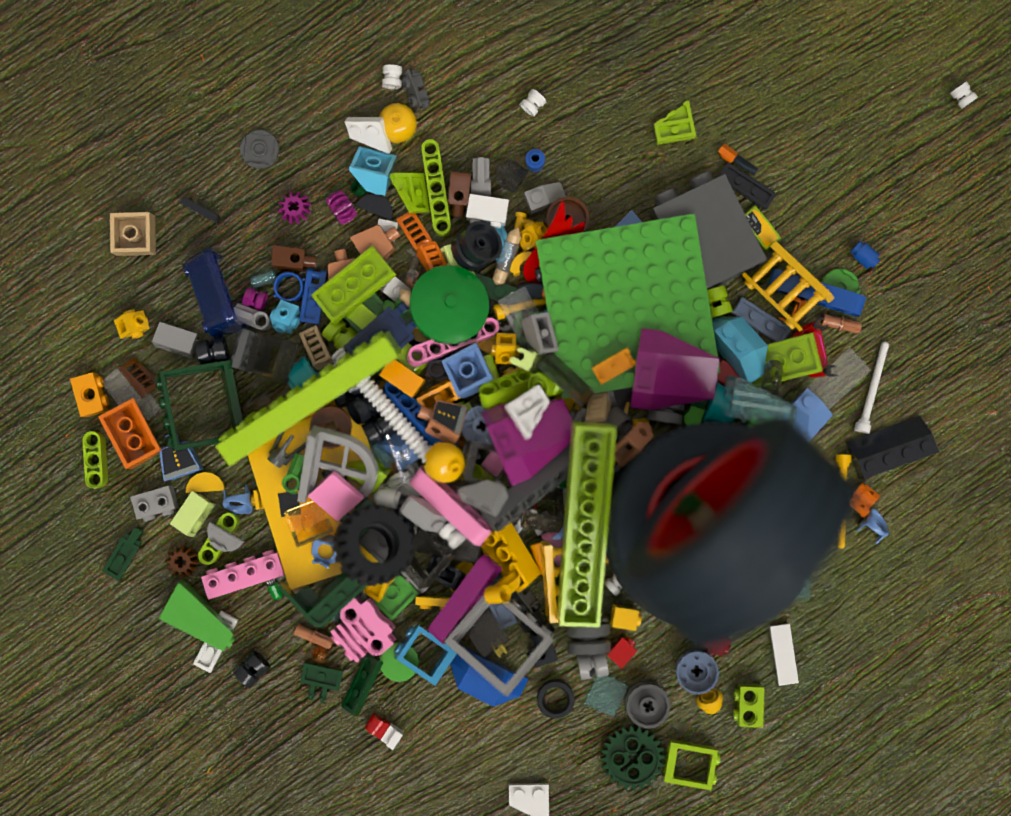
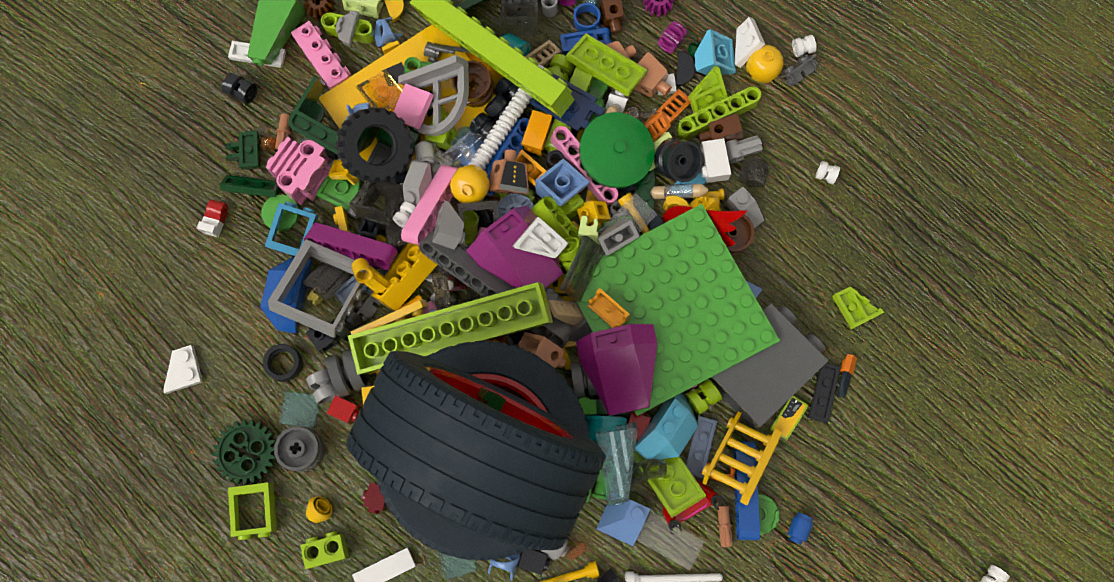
camera: 70 degrees right, 10 degrees down
medium azure brick [270,300,300,335] -> none
blue brick [525,149,545,172] -> none
sand blue wheel [675,649,719,694] -> none

